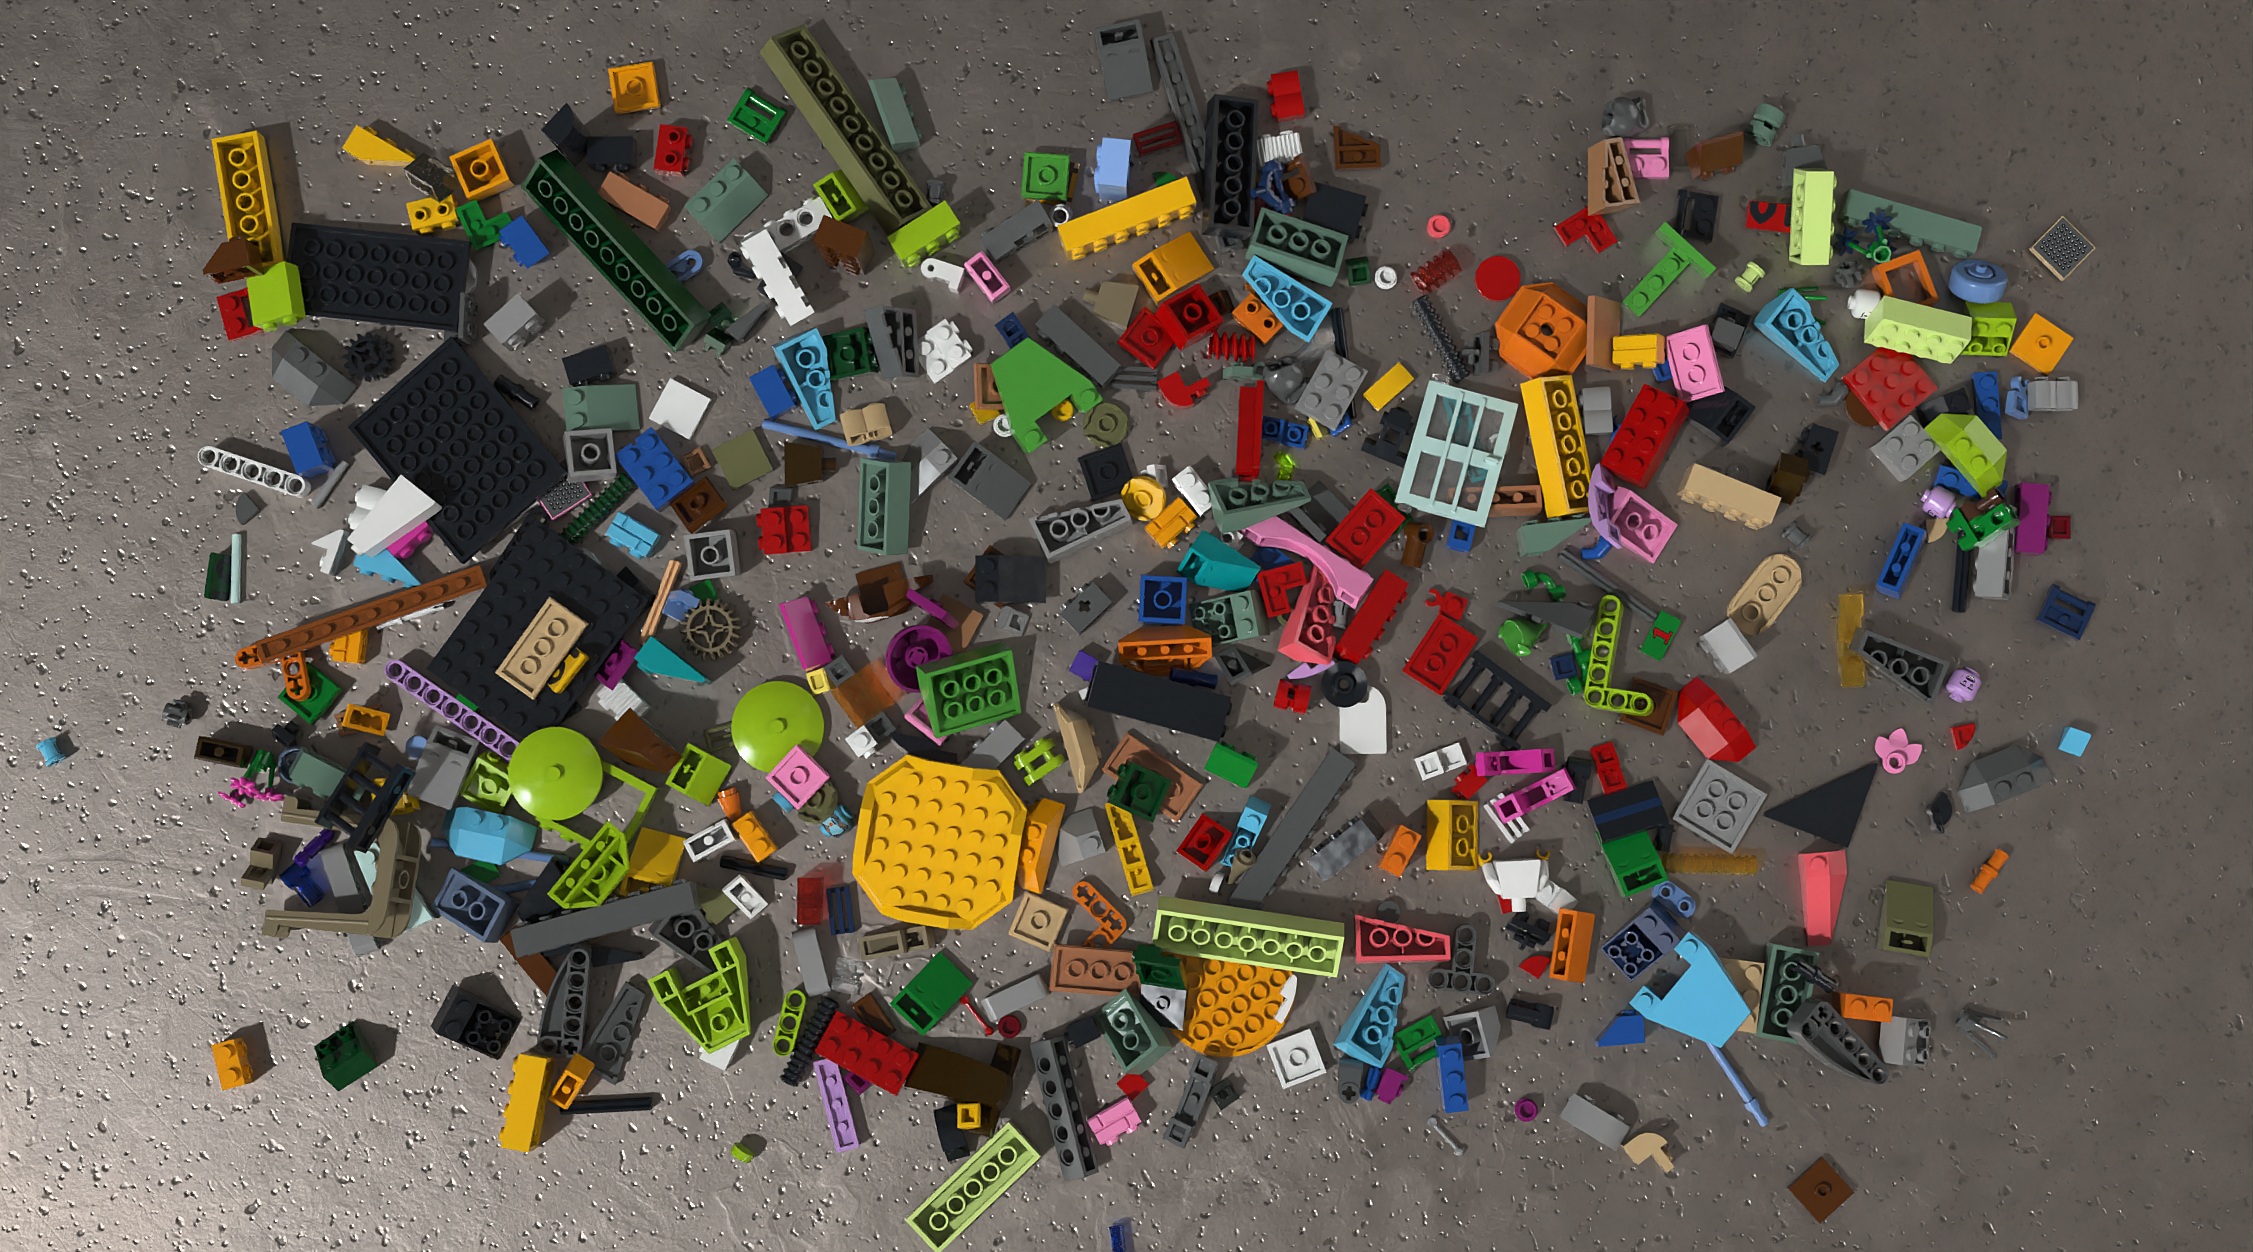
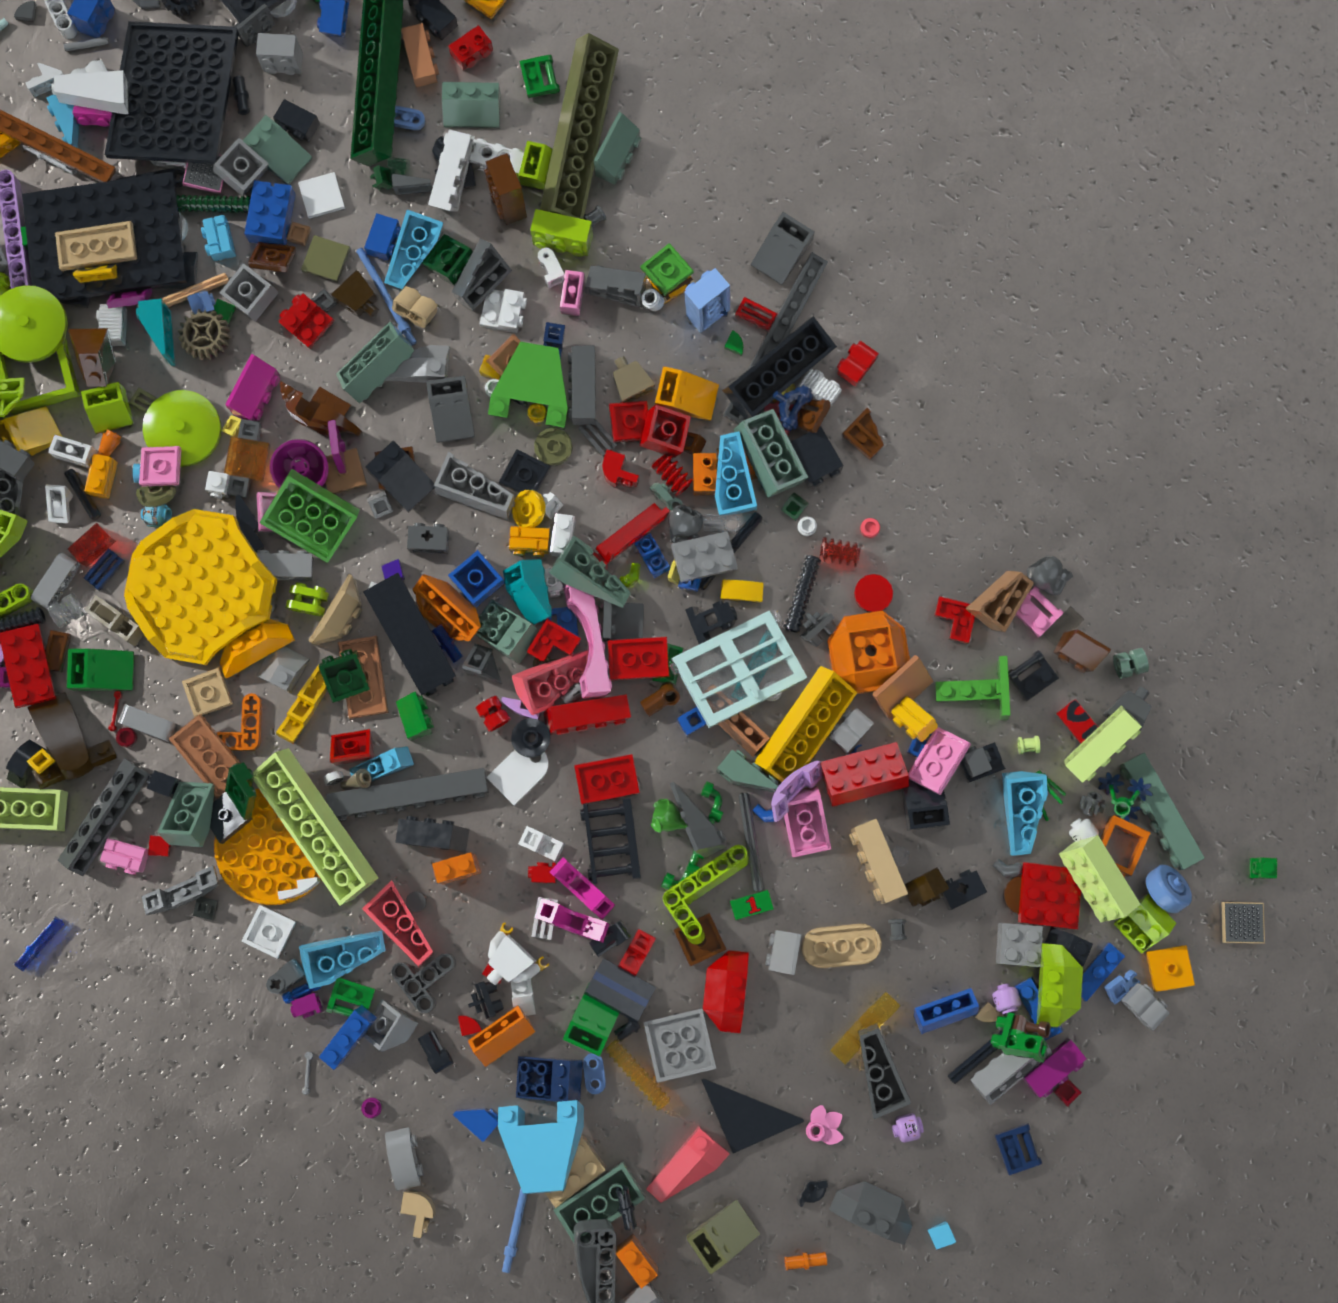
camera: 45 degrees right, 5 degrees down
olive slope [696,886,739,925] -> none
yellow brick [1057,176,1197,261] -> none
red plate [1424,589,1468,622] -> none
yellow slope [1426,800,1478,871] -> none
dark blue tile [1549,653,1578,681] -> none
red tile [1950,723,1975,750] -> none
none -> green brick [1250,857,1277,879]

